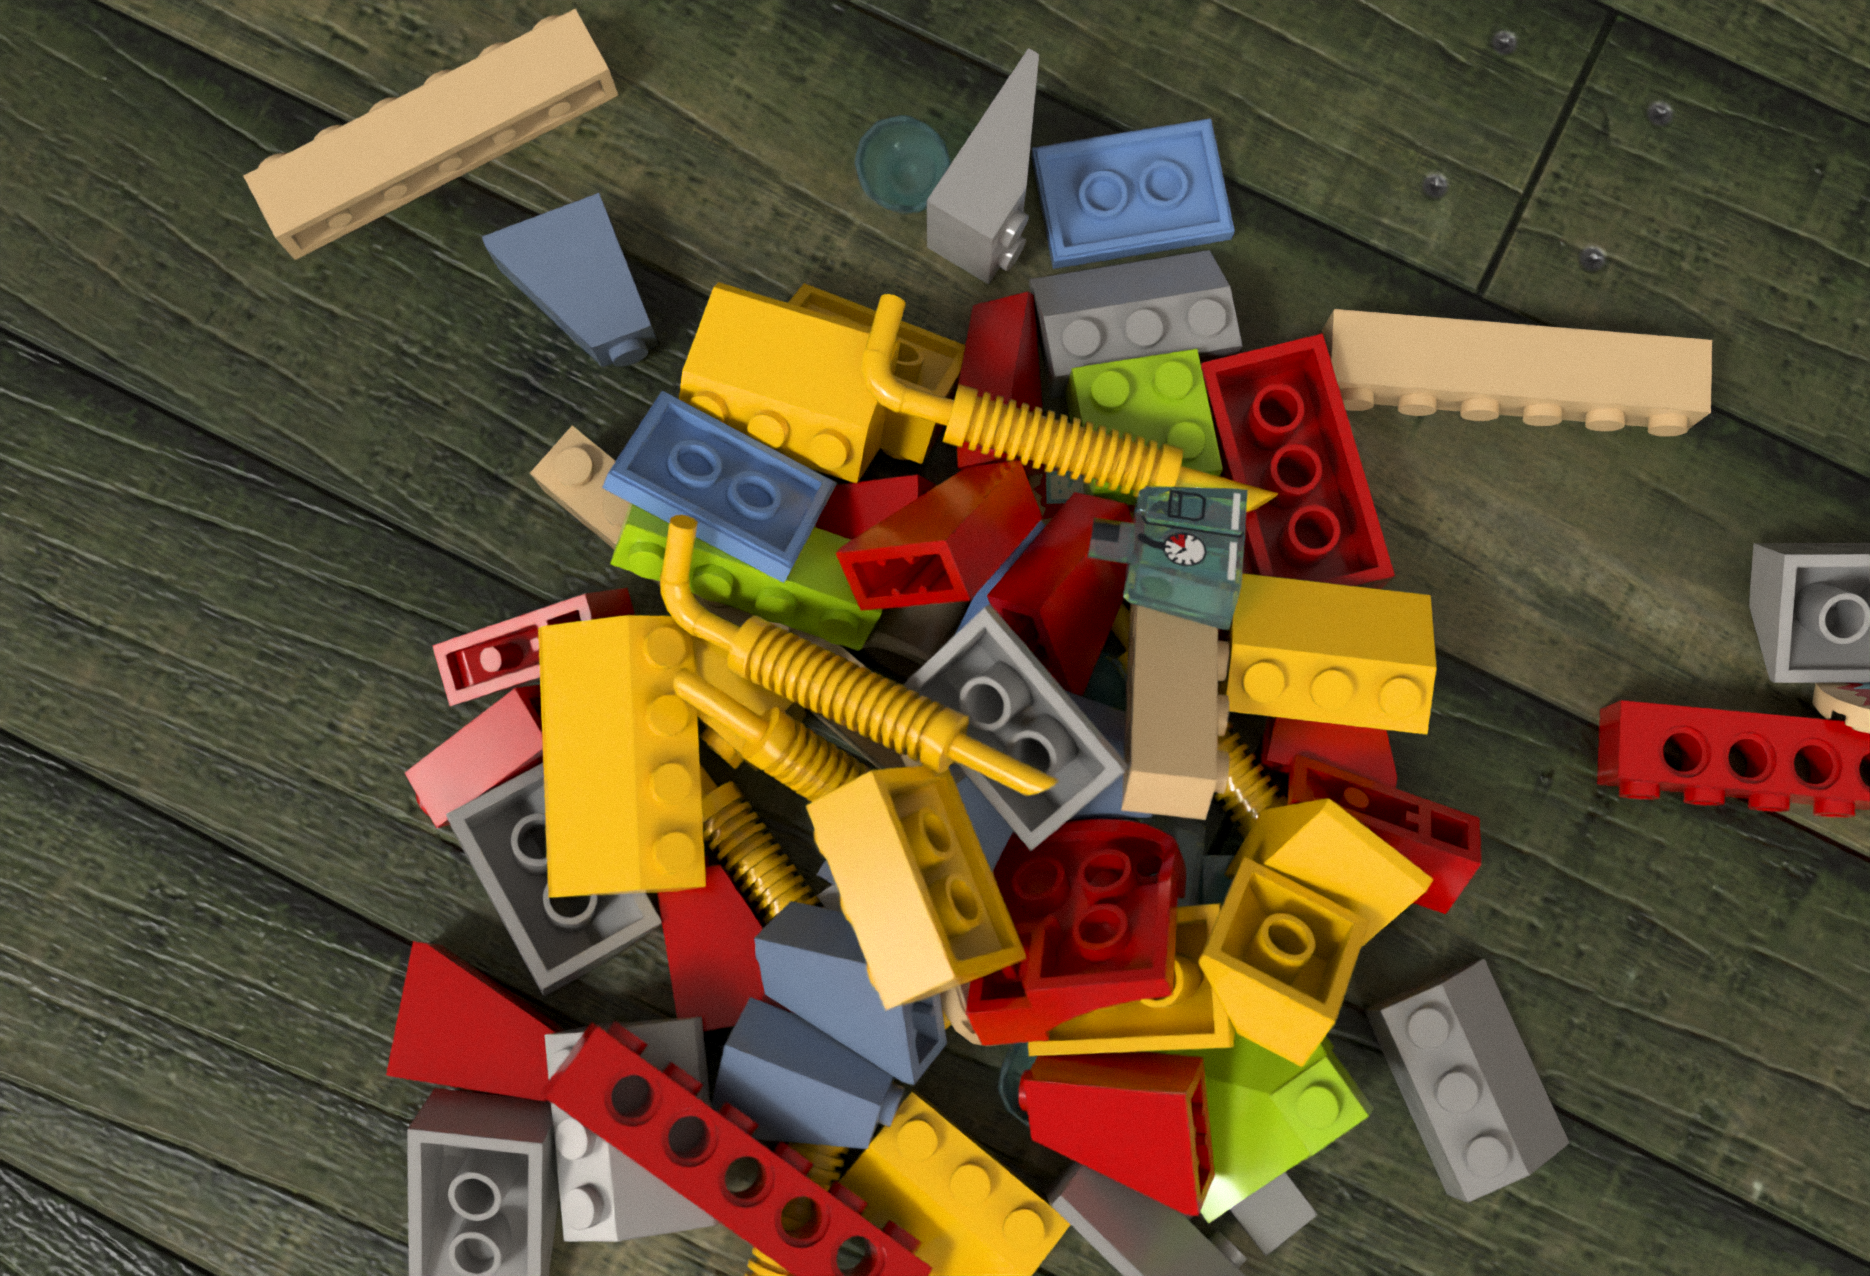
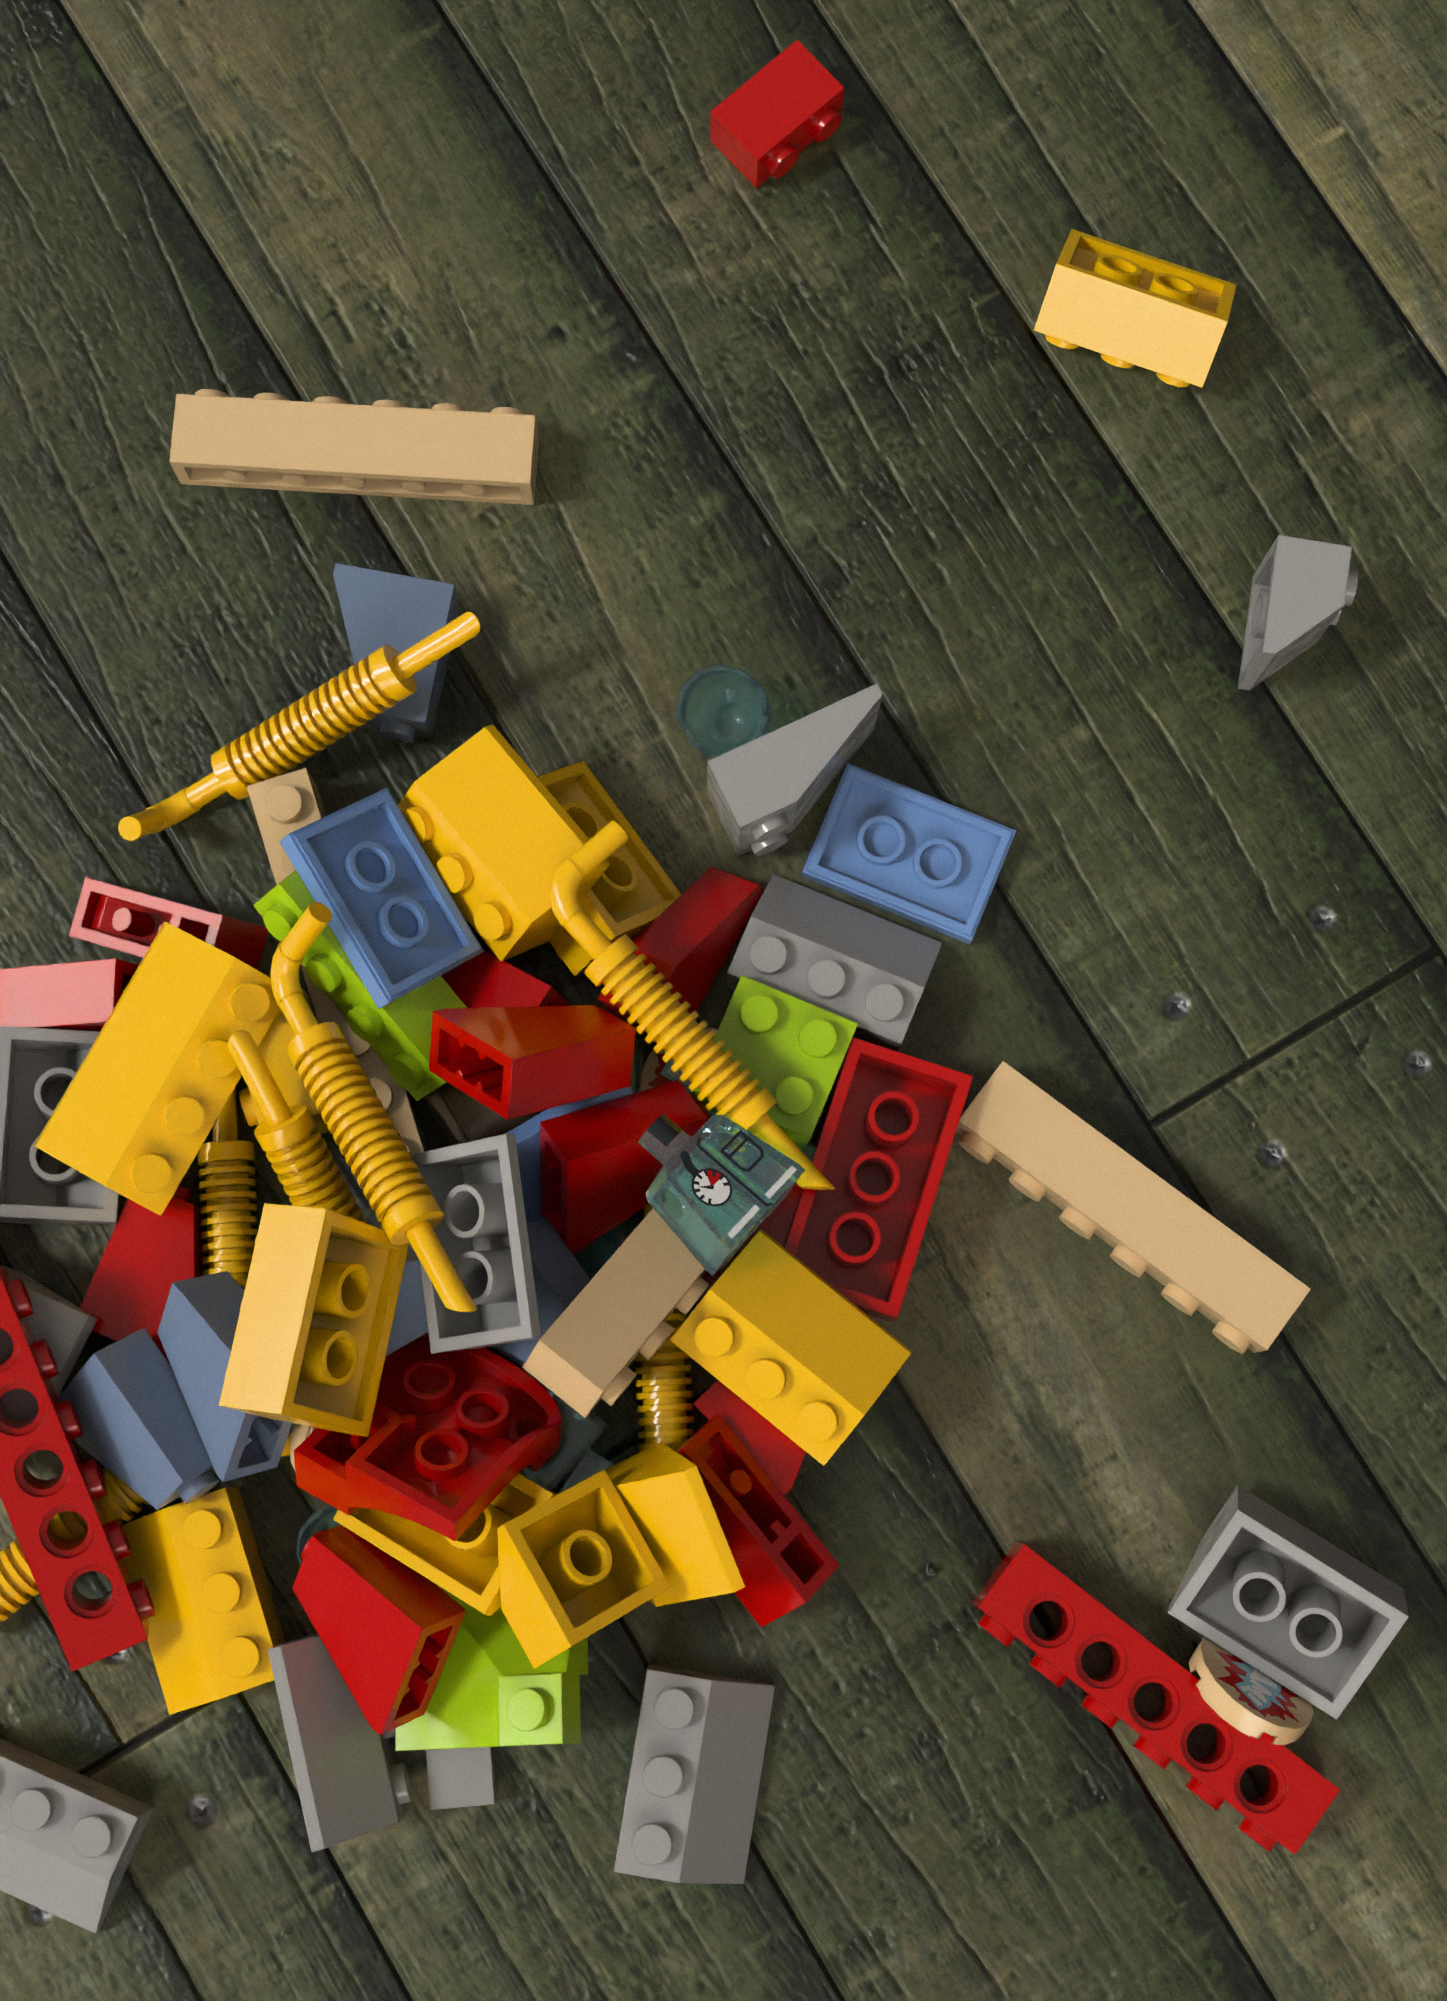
camera: 30 degrees right, 0 degrees up
none -> yellow piece [118,612,480,841]

